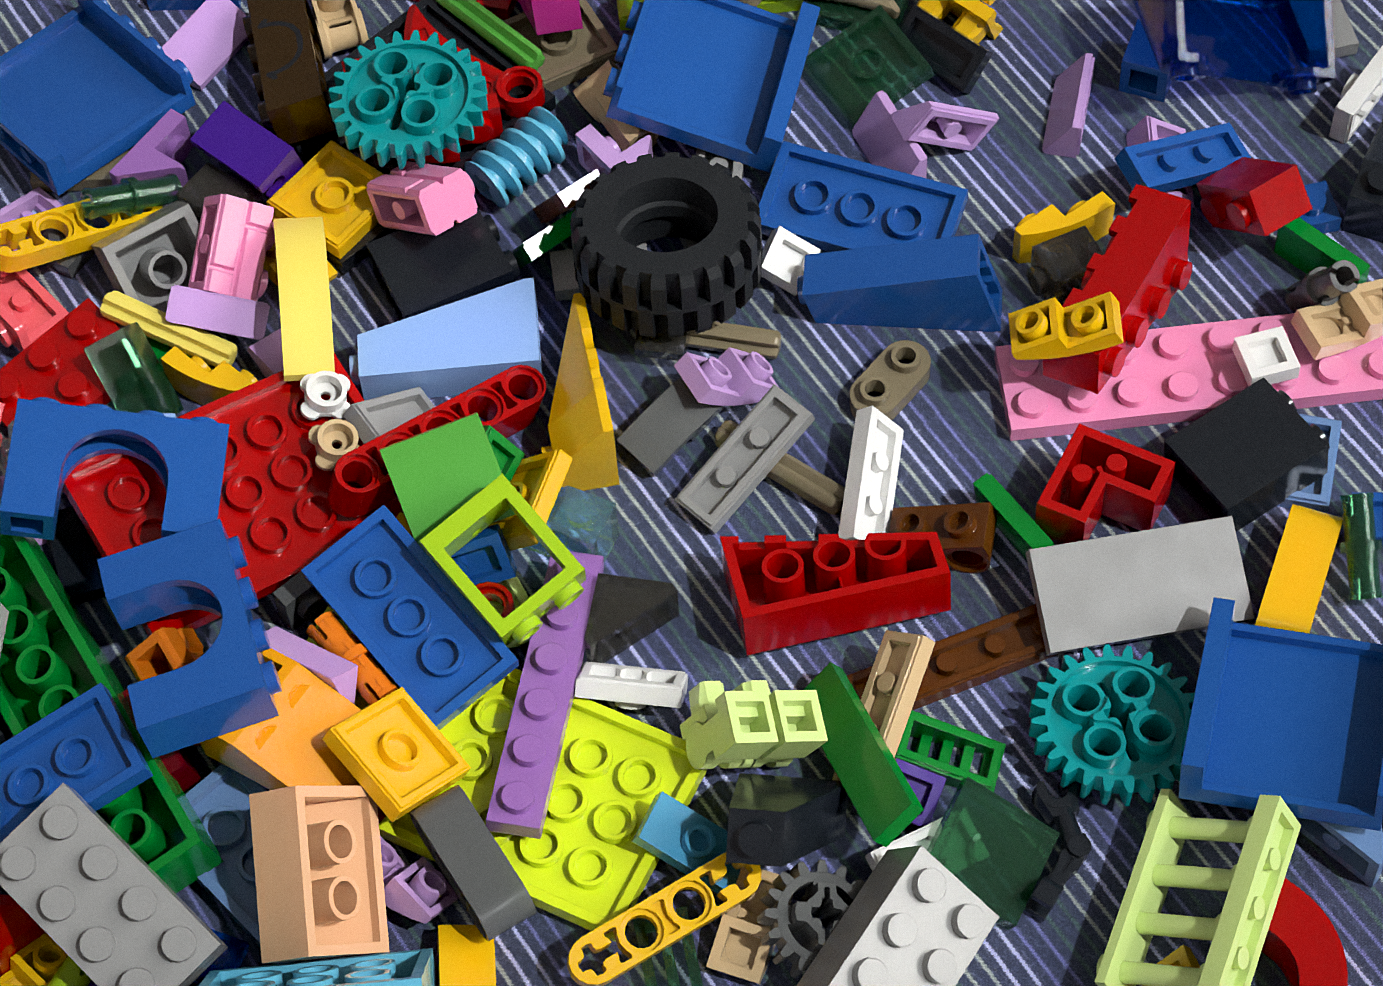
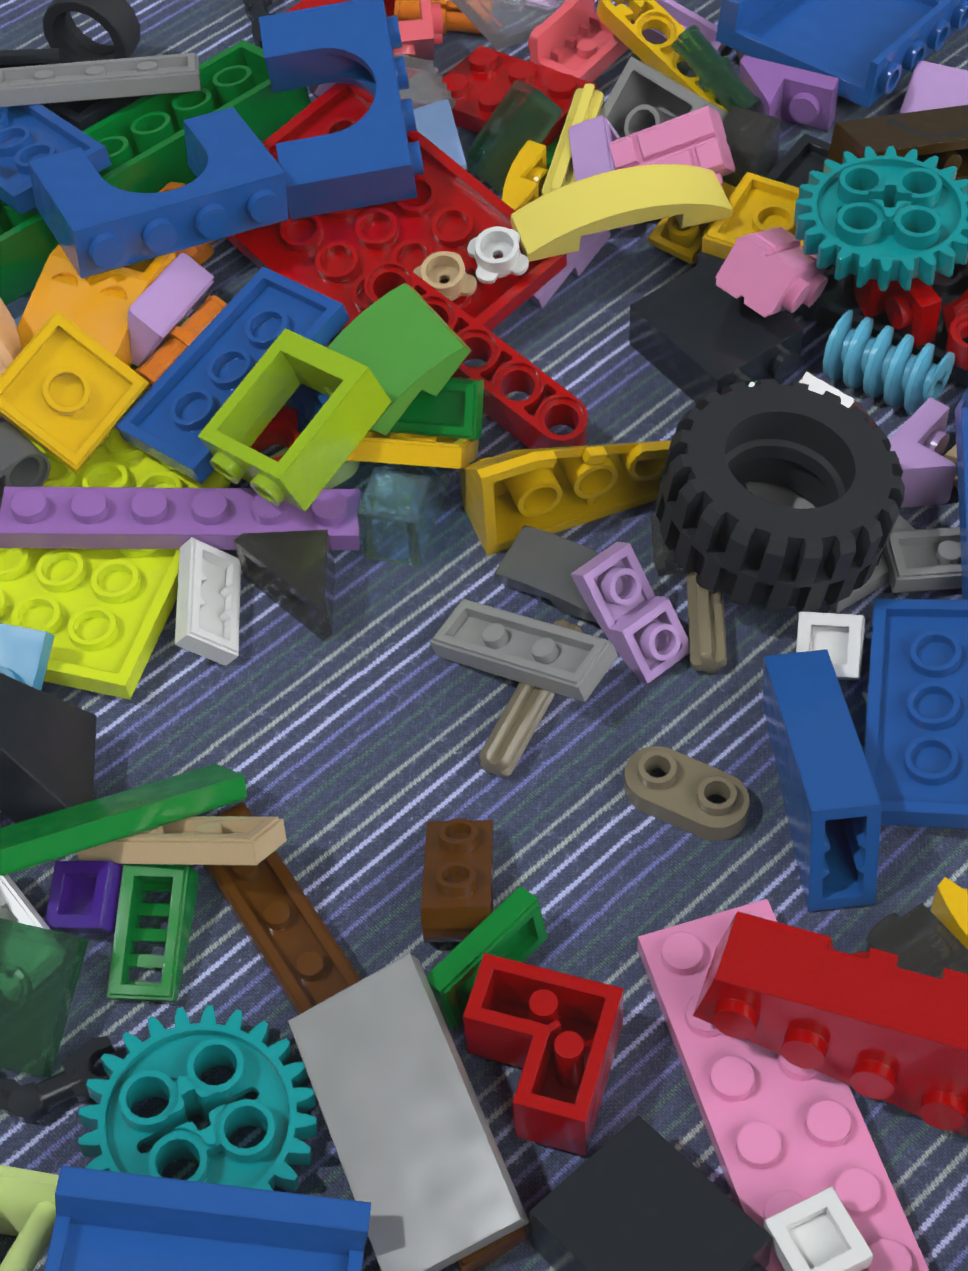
camera: 80 degrees right, 5 degrees down
dark purple hinge [189,101,304,198] -> none
light grey tile [343,387,435,444] -> none
light blue slope [349,278,542,401] -> none
yellowish green hips [680,680,828,769] -> none
red wedge [720,532,951,655] -> none
white plate [838,405,904,540] -> none
yellow slope [1008,291,1124,360] -> none

